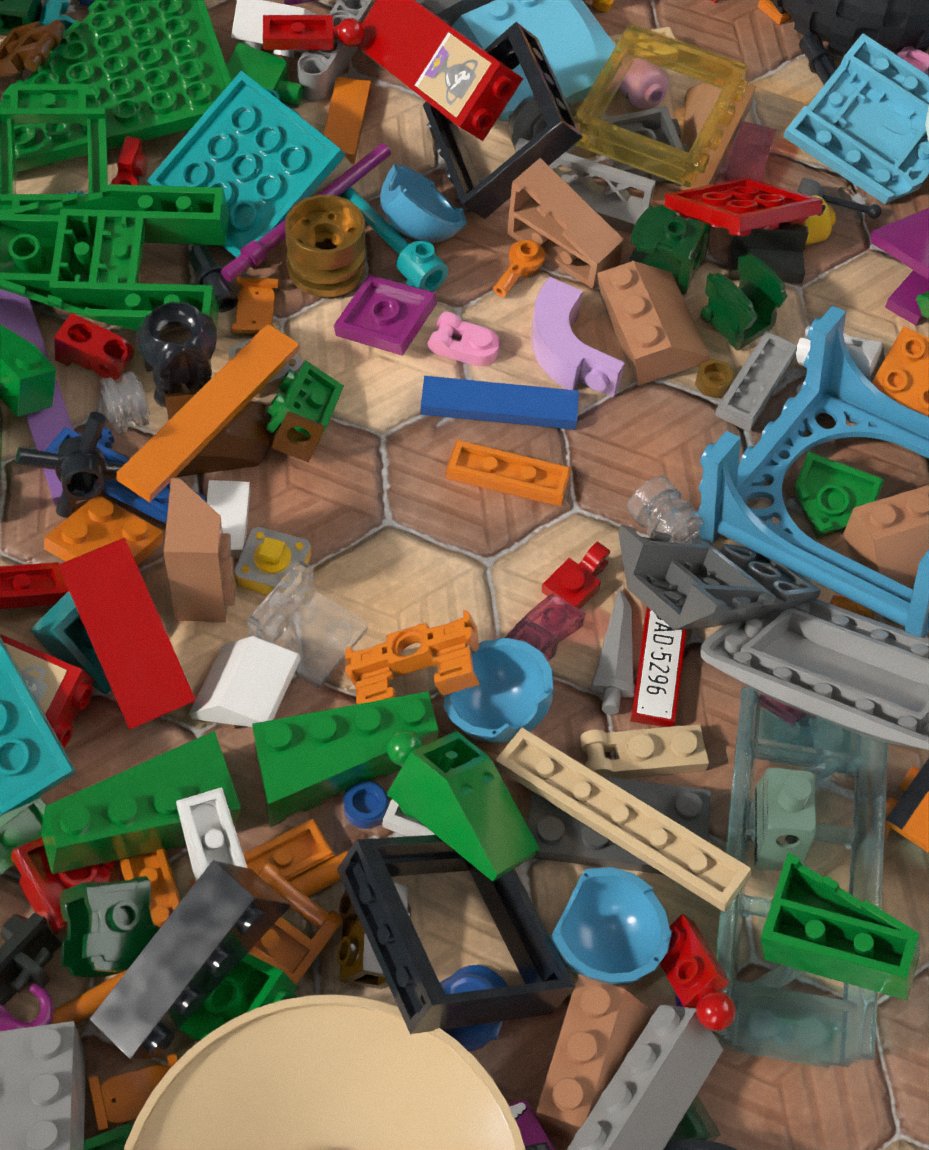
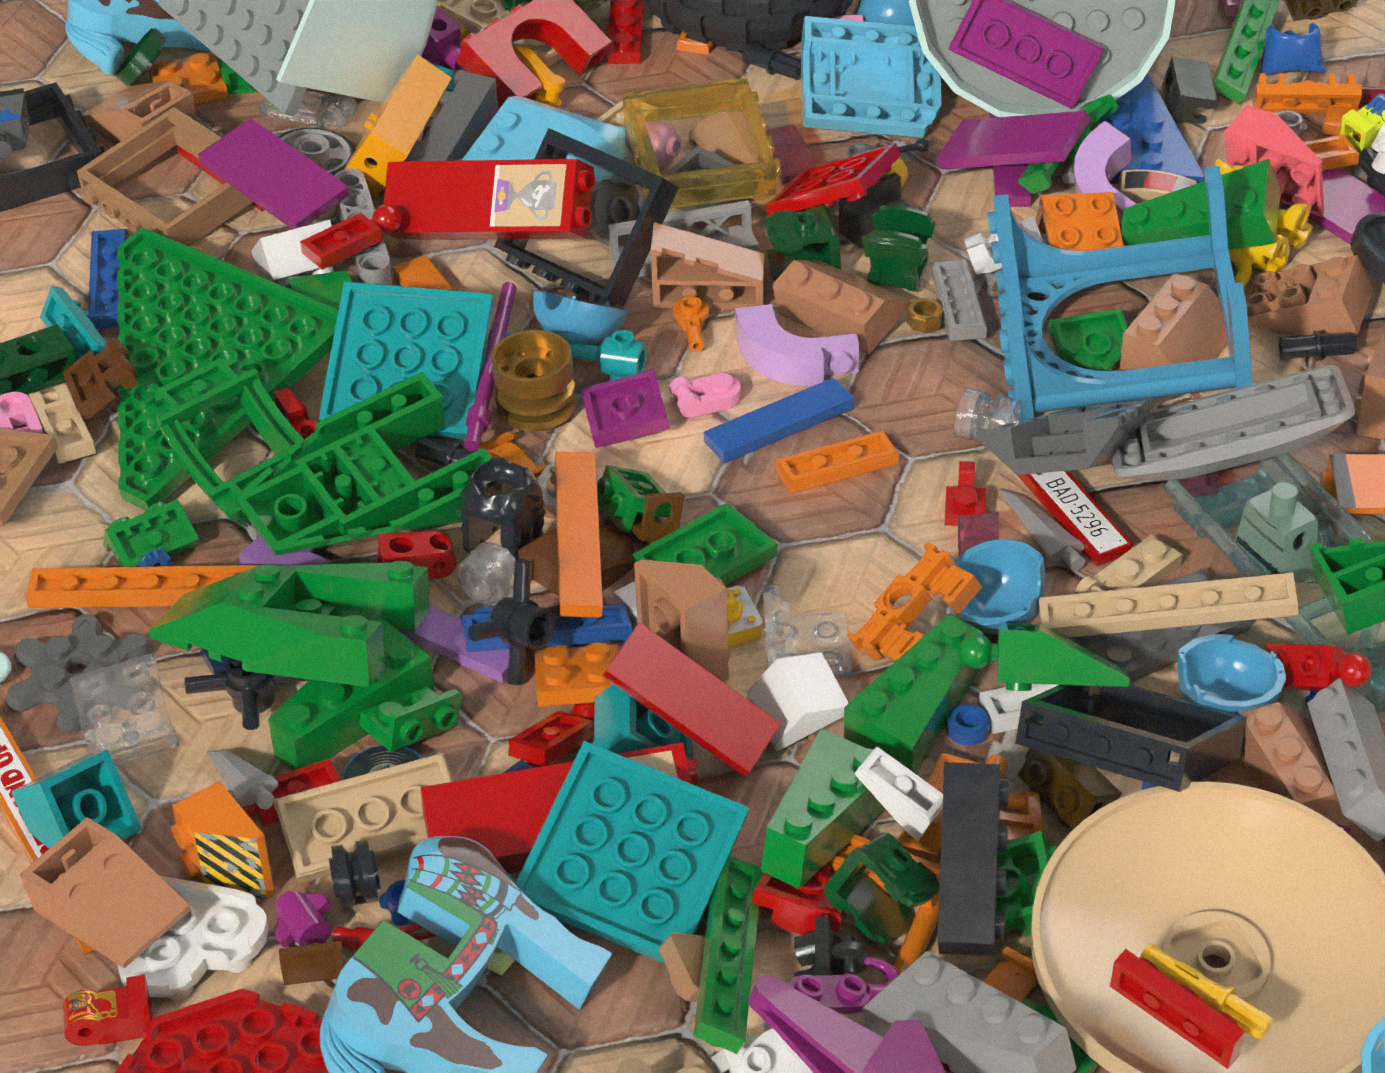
camera: 30 degrees left, 15 degrees down
none -> green plate [632,502,778,585]

